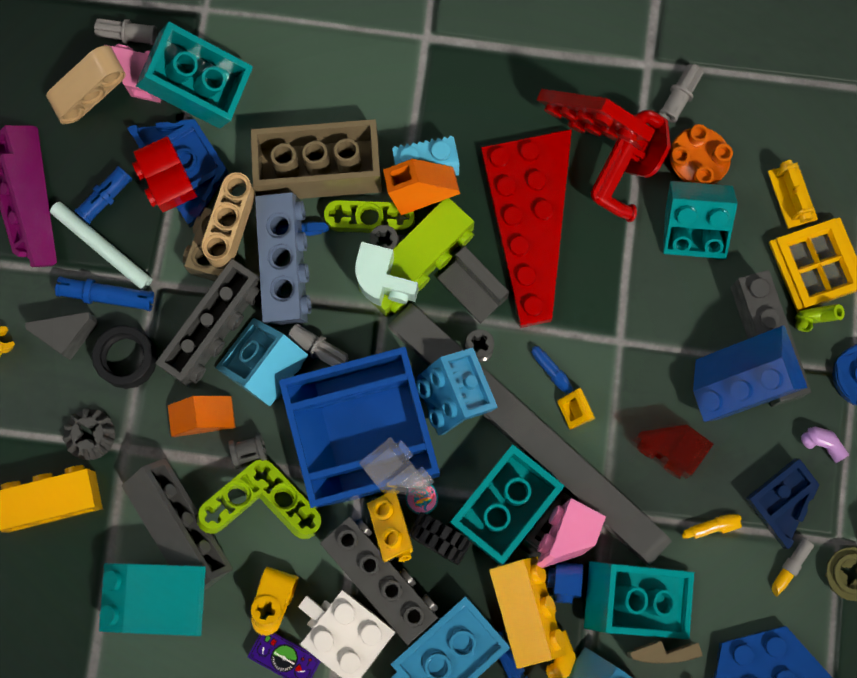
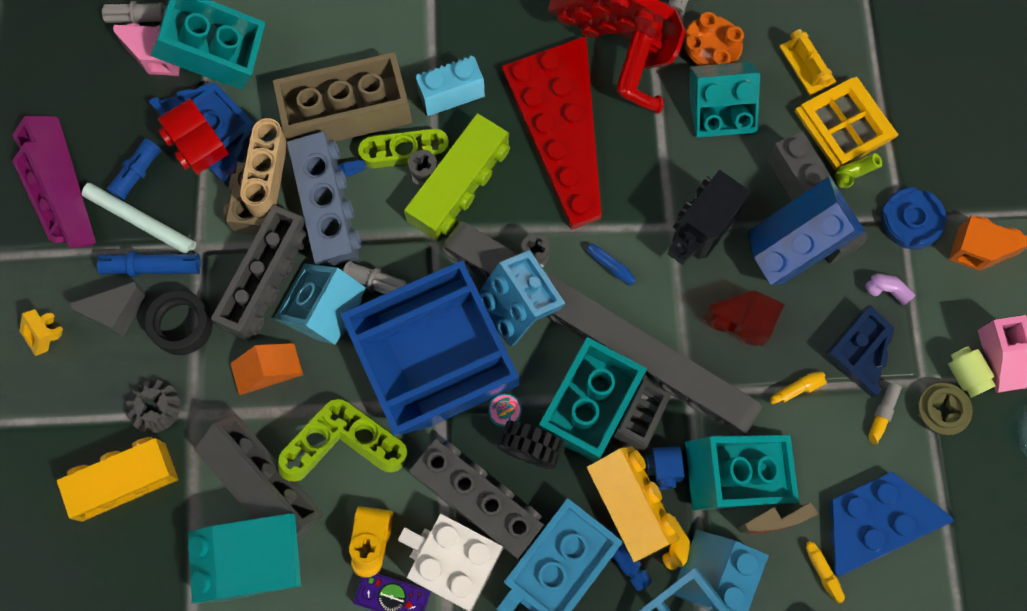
camera: 15 degrees left, 5 degrees down
tan beam [46,46,126,124] -> none
dark grey bush [228,432,268,469] -> none
light aqua brick [355,242,419,306] -> none
clear slope [359,437,434,497] -> none
yellow hinge [367,489,413,562] -> none
orange slope [383,159,460,215] -> none
dark grey panel [437,247,509,324] -> none
bright pink slope [537,498,606,568] -> none
yellow slope [557,388,596,430] -> none
none -> black hinge [667,169,752,265]

